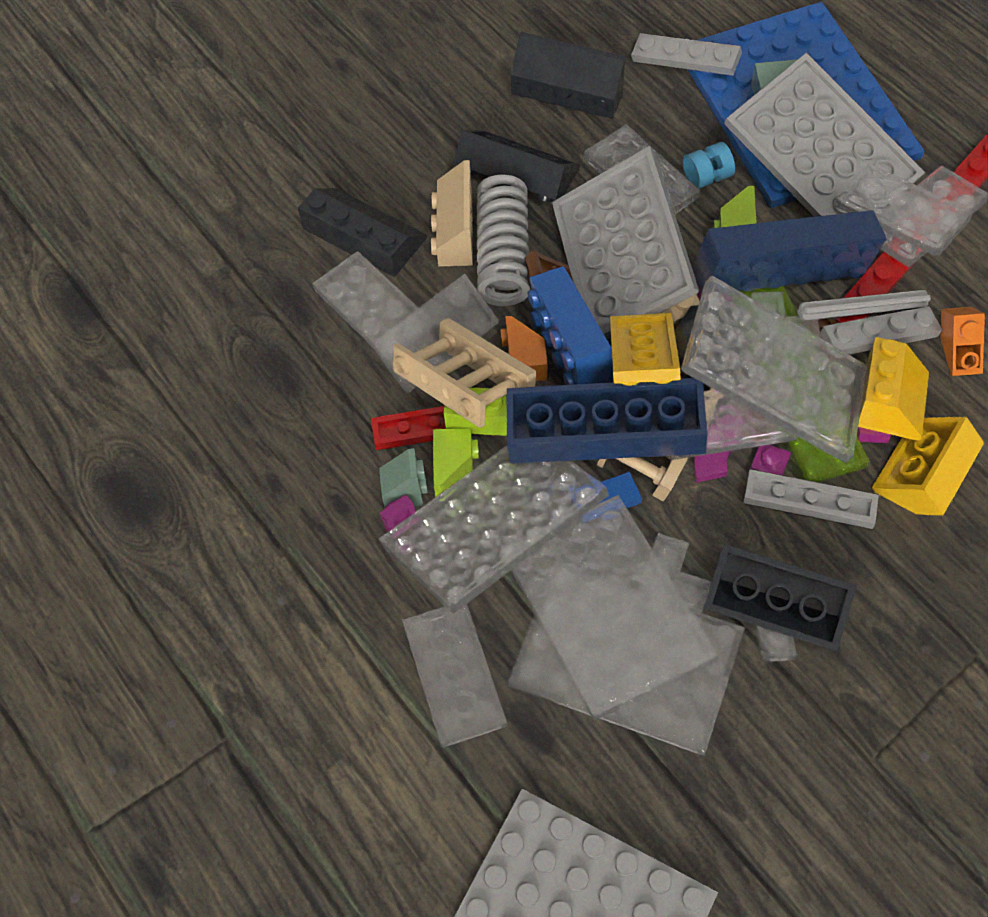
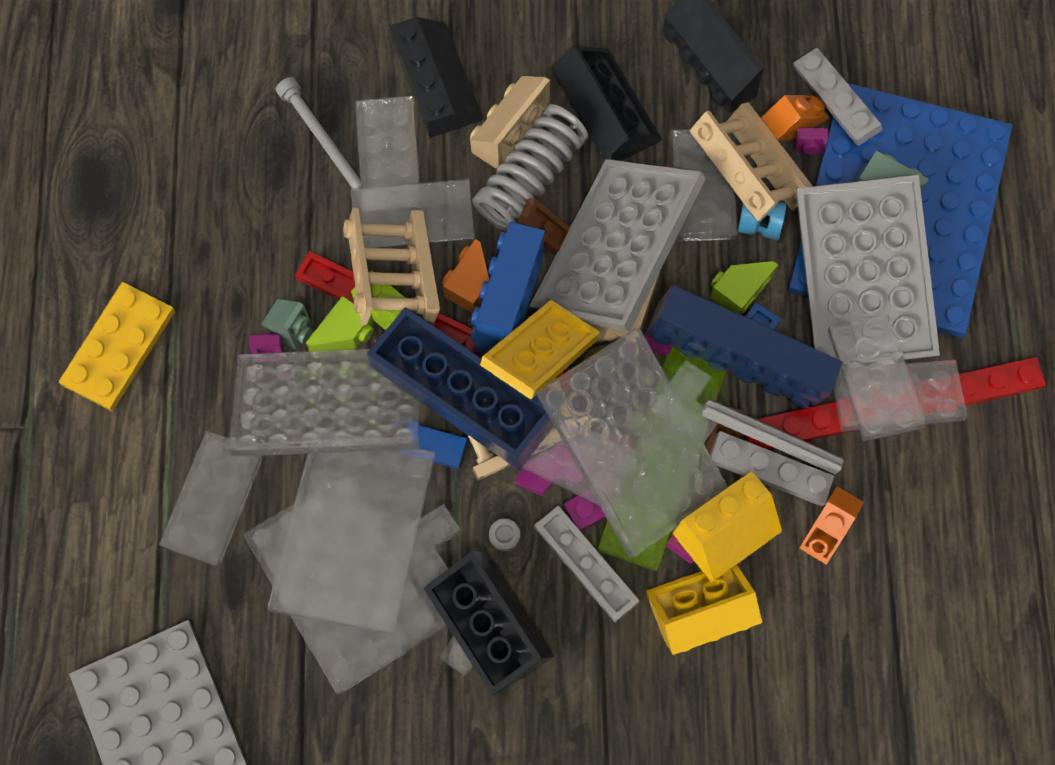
camera: 35 degrees right, 10 degrees up
none -> yellow plate [59,282,175,412]
none -> light grey piece [275,77,363,191]
none -> light grey tile [489,519,520,551]
none -> tan fence [690,102,813,222]
none -> orange slope [761,95,829,140]
none -> magenta plate [794,128,828,154]

